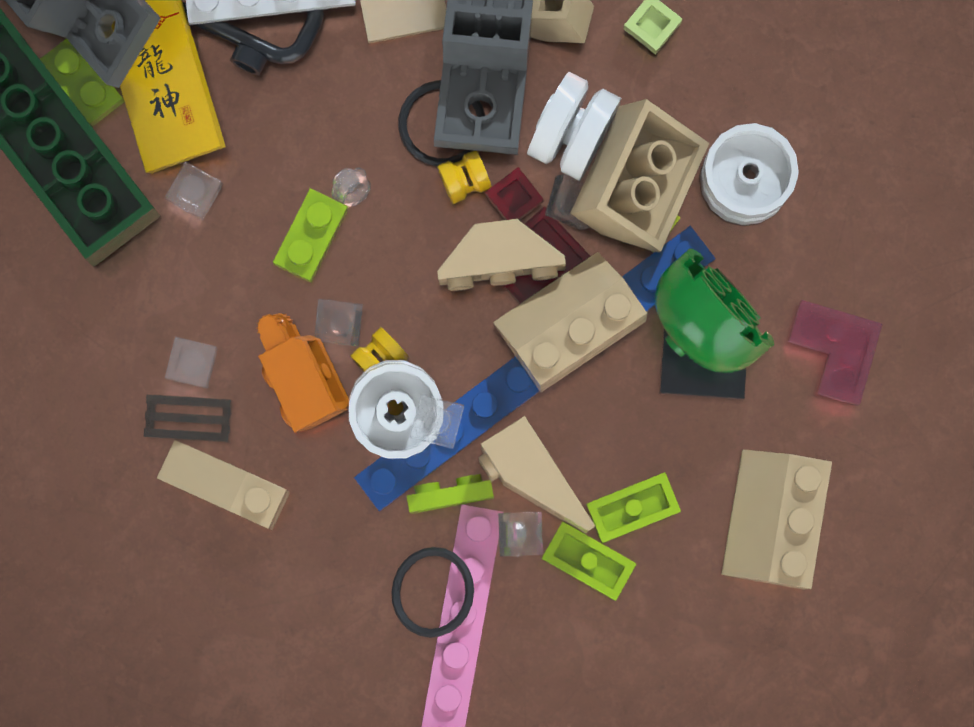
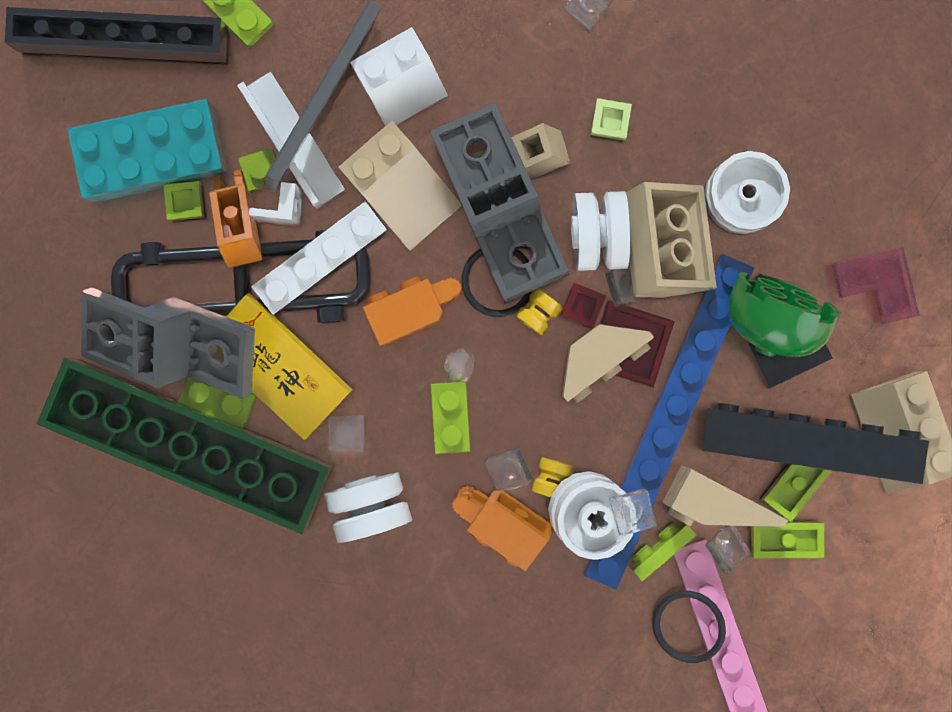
camera: 30 degrees left, 5 degrees up
clear smoke tile [143,395,232,443] -> none
tan slope [157,440,290,531] -> none
clear plate [165,337,218,389] -> none
tan slope [493,252,647,392] -> none
none -> white wheel [324,472,413,543]
none -> orange hinge [363,276,462,347]
none -> black brick [702,403,929,484]

